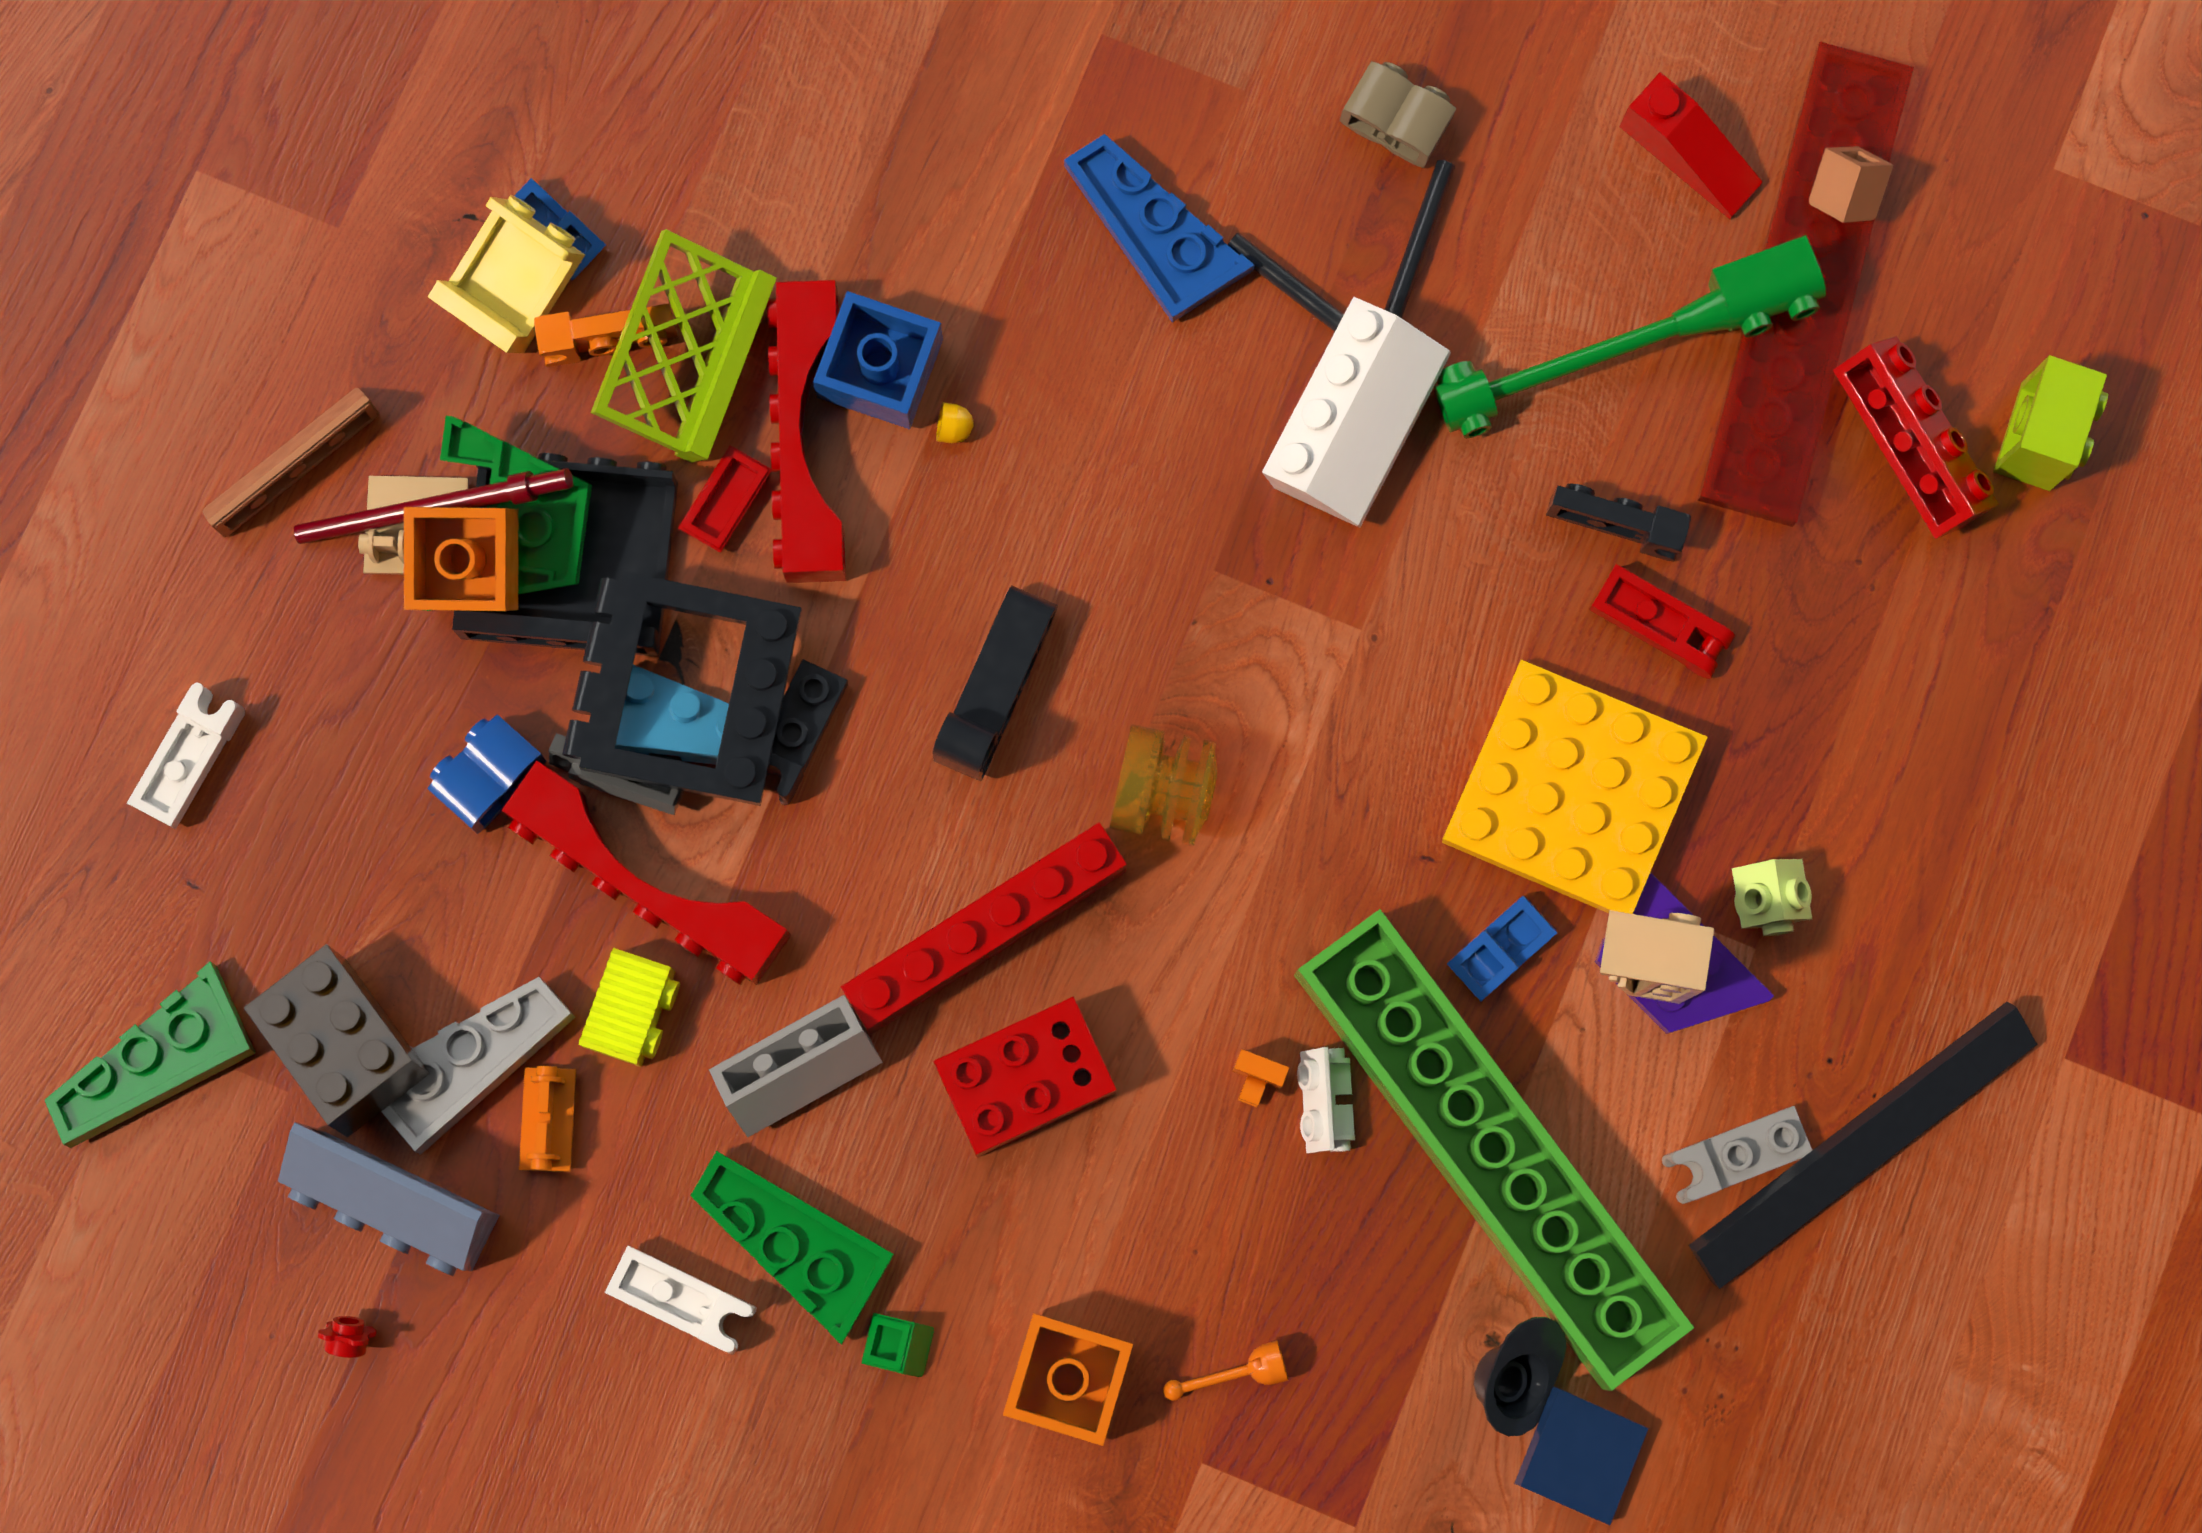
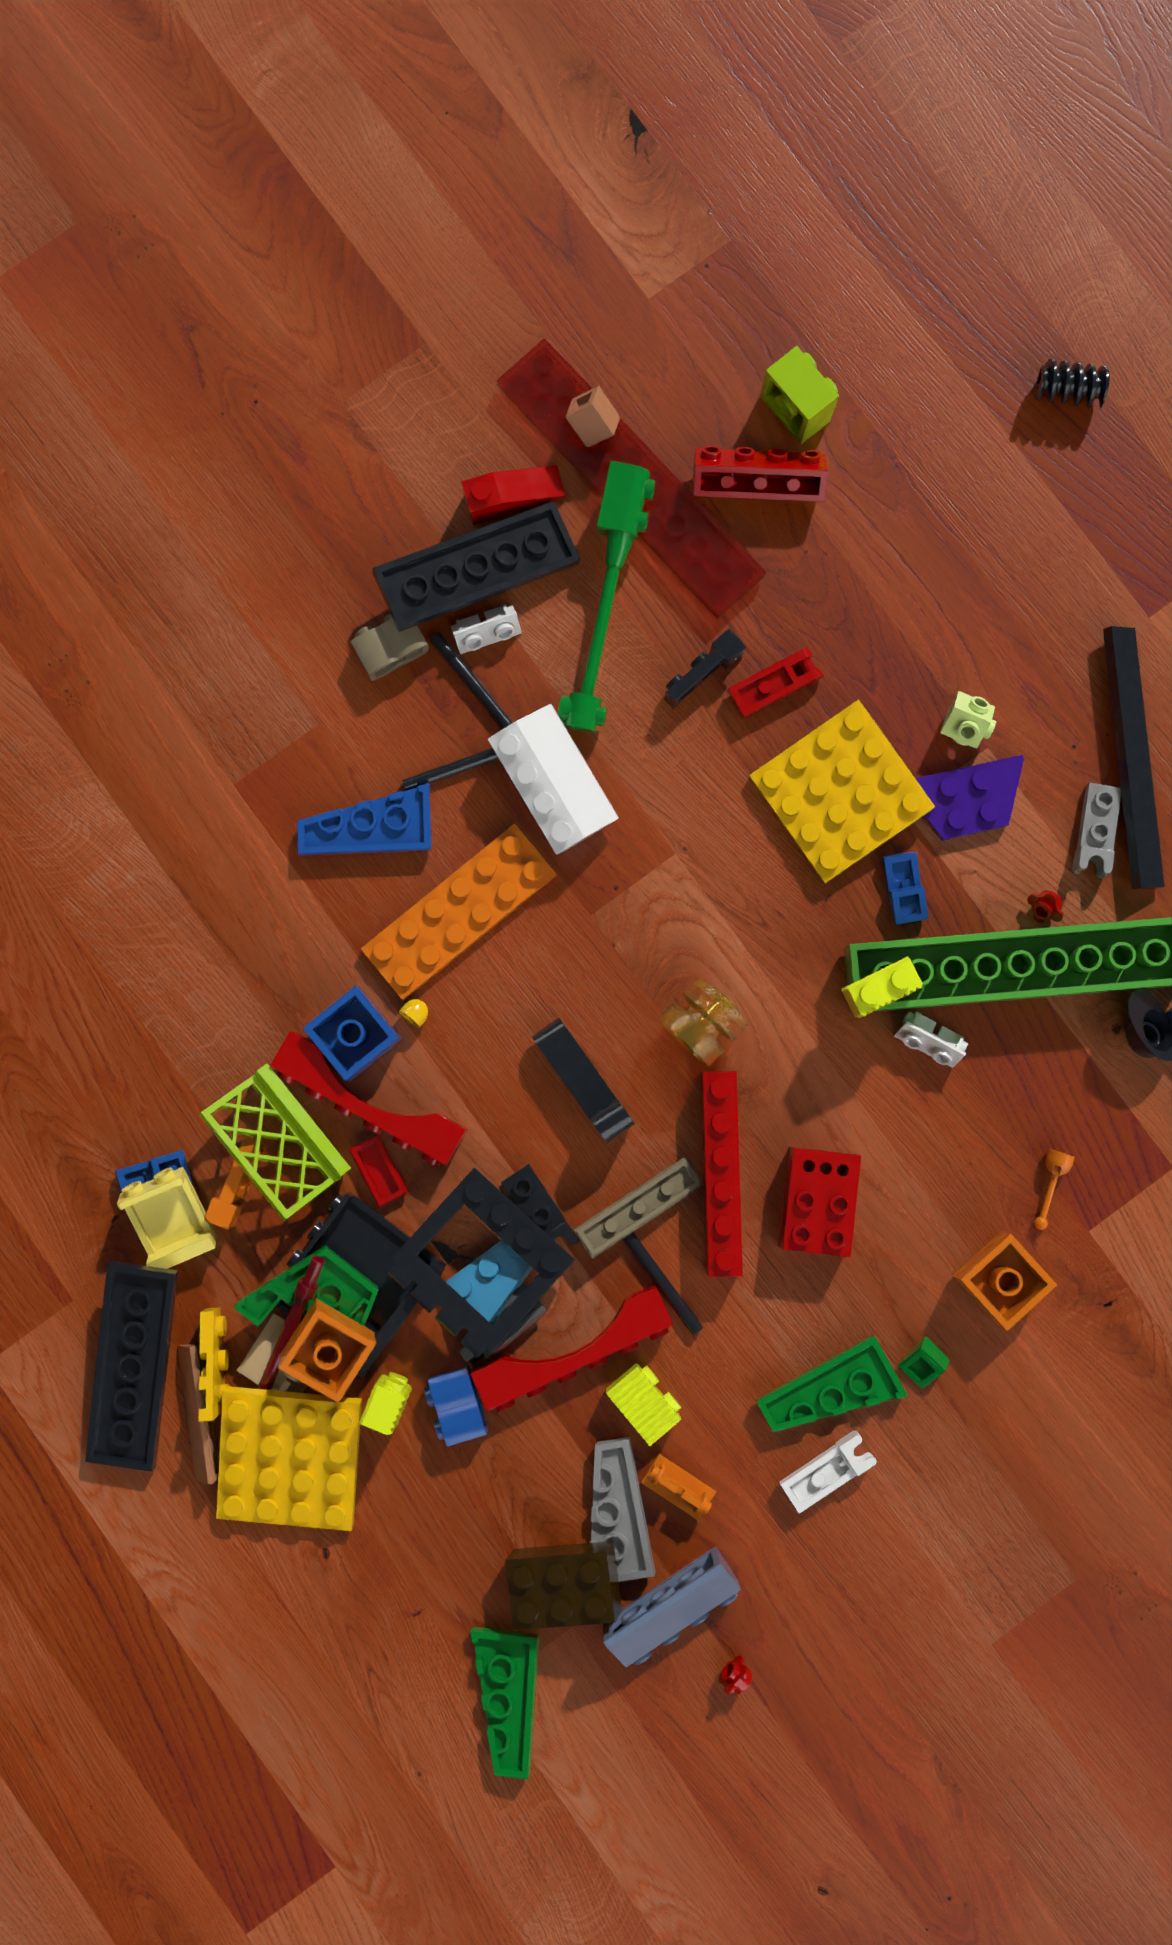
camera: 55 degrees left, 5 degrees up
white plate [127,682,245,829] -> none
light grey brick [709,995,883,1137] -> none
orange tile [1232,1049,1289,1108] -> none
tan wedge [1600,910,1714,1004] -> none
none -> black plate [85,1261,179,1472]
none -> yellow wing [199,1307,230,1422]
none -> yellow plate [216,1386,362,1531]
none -> neon yellow brick [359,1372,412,1435]
none -> orange plate [361,823,557,1001]
none -> black plate [372,501,581,632]
none -> white hinge [451,604,522,654]
none -> dark tan tile [573,1157,704,1259]
none -> black bar [622,1232,703,1335]
none -> neon yellow brick [842,957,923,1018]
none -> red plate [1027,890,1064,923]

